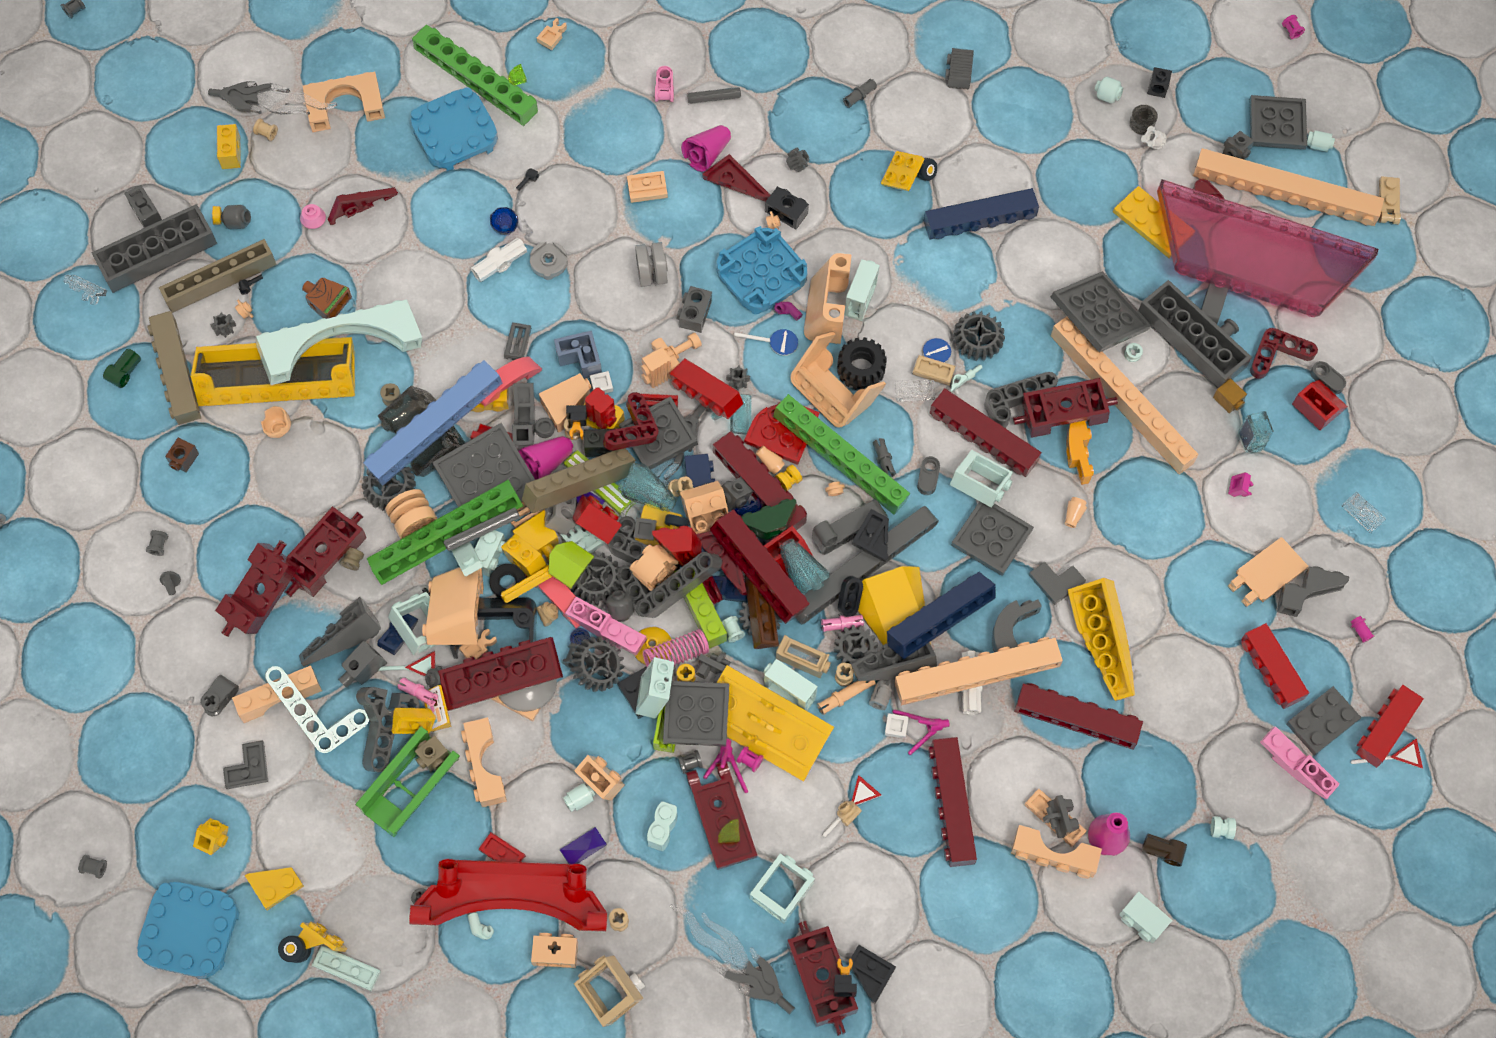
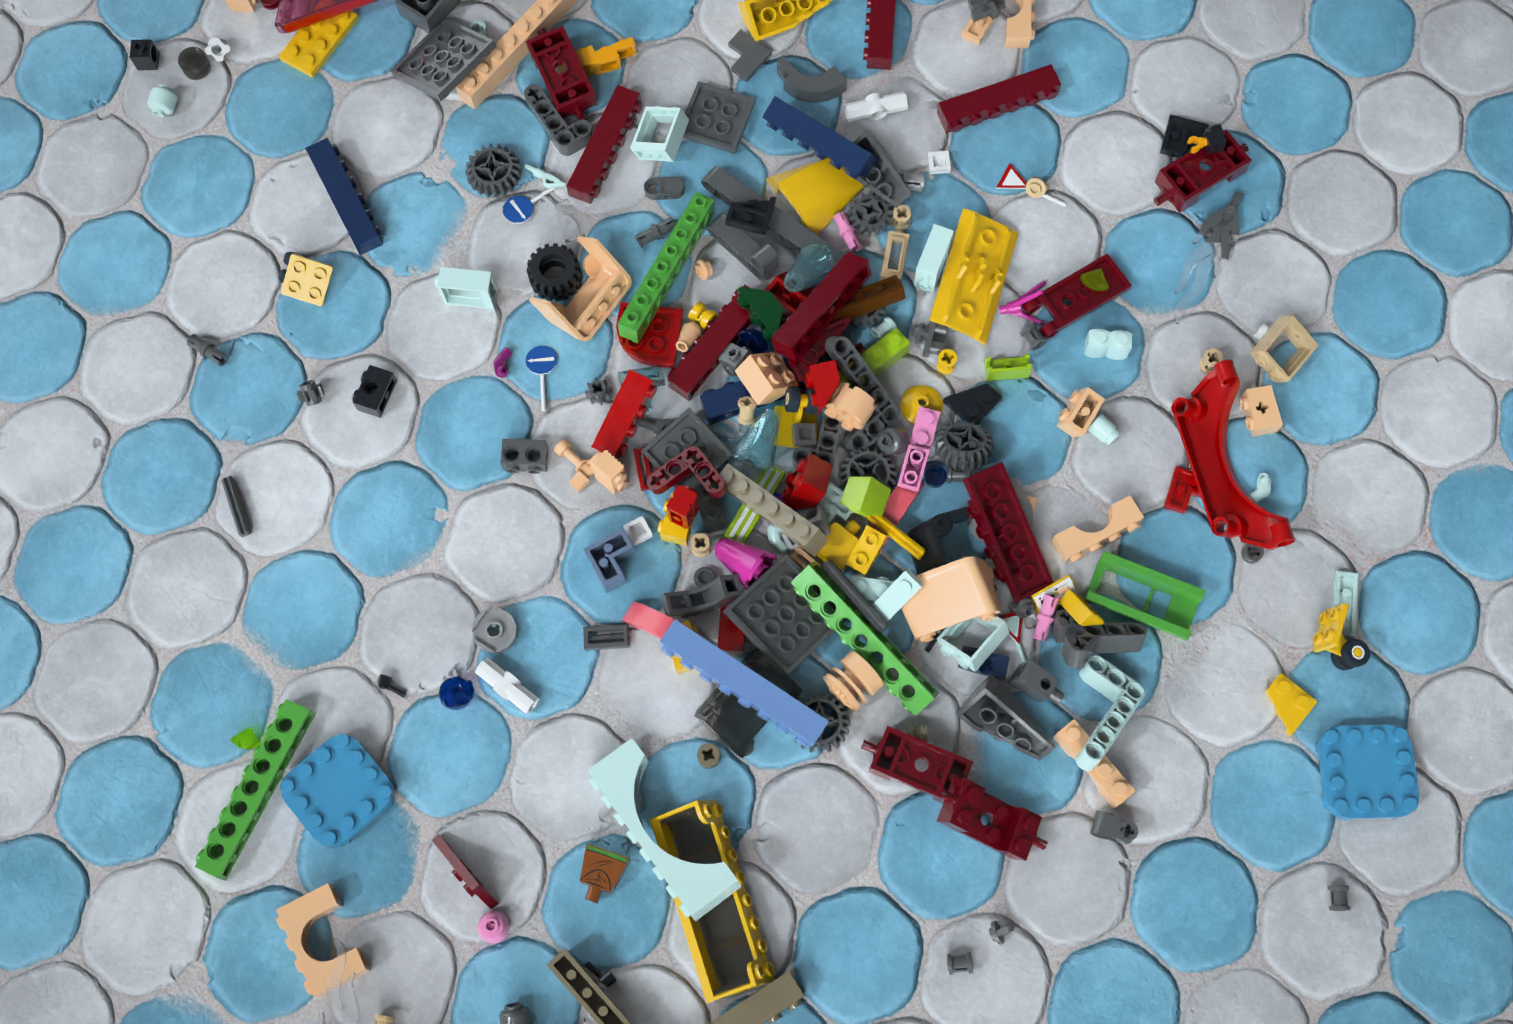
camera: 100 degrees left, 5 degrees up
reddish brown brick [165,437,199,473] -> none
yellow brick [193,818,229,855] -> none
dark grey gear [210,312,236,338] -> none
dark grey tile [223,740,268,789] -> none
light nougat plate [235,299,254,319] -> none
light nougat hair [261,406,291,438] -> none
dark tan brick [415,735,449,772] -> none
black tyre [489,564,526,598] -> none
tan plate [536,602,558,627] -> none
light nougat plate [537,18,567,50] -> none
light nougat slope [539,373,592,433] -> none
dark purple slope [560,827,607,864] -> none
black piece [566,405,587,440] -> none
light nougat plate [627,171,668,203] -> none
light grey wheel [635,242,668,287] -> none
light aqua window [635,657,674,718] -> none
bright pink piece [643,629,709,667] -> none
bright pink piece [655,66,674,102] -> none
dark grey plate [663,681,729,747] -> none
dark pink cone [681,125,731,172] -> none
dark red wing [702,154,770,202] -> none
dark azure plate [717,226,808,314] -> none
dark pink bush [736,746,764,772] -> none
light aqua window [750,854,815,924] -> none
light nougat plate [766,211,781,230] -> none
light nougat windscreen [804,253,852,344] -> none
light nougat pin [817,680,876,715] -> none
black plate [838,576,863,617] -> none
dark pink plant [893,710,950,755] -> none
light nougat brick [895,637,1063,706] -> none
tan plate [913,355,956,386] -> none
dark grey brick [945,48,974,90] -> none
light nougat cone [1064,497,1087,528] -> none

